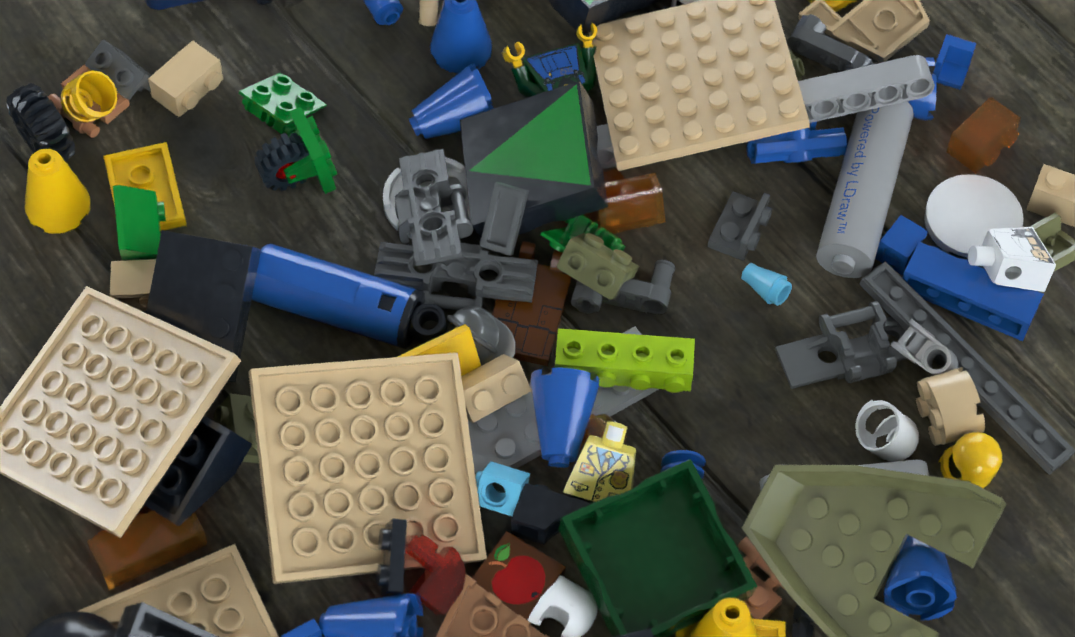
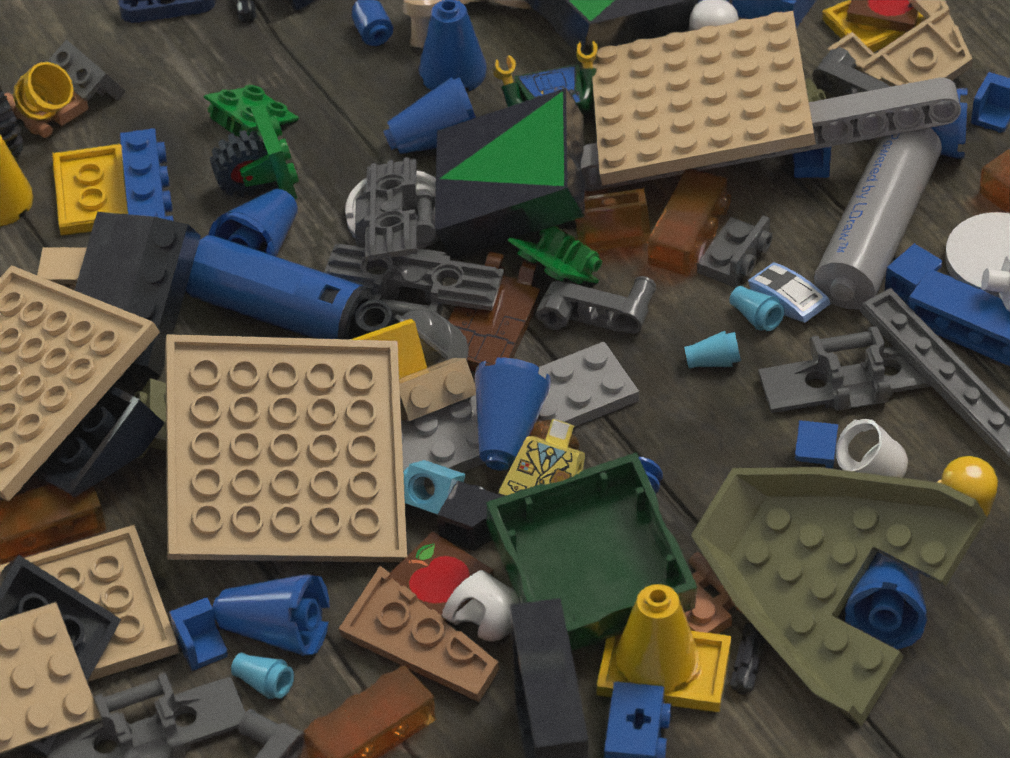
camera: 10 degrees right, 10 degrees down
green slope [113,185,166,261] -> none
tan brick [148,40,223,117] -> none
black plate [376,519,407,597] -> none
clear red brick [405,534,466,615] -> none
dark grey tile [479,182,529,256] -> none
lime brick [555,328,695,393] -> none
olive bracket [557,233,639,300] -> none
blue piece [747,127,847,164] -> none
light grey piece [891,318,958,375] -> none
tan brick [916,367,985,446] -> none
none -> blue brick [120,128,174,221]
none -> blue cone [209,189,298,257]
none -> clear orange brick [648,169,731,276]
none -> medium azure cone [684,330,741,369]
none -> slope [748,262,830,323]
none -> blue panel [795,420,838,469]

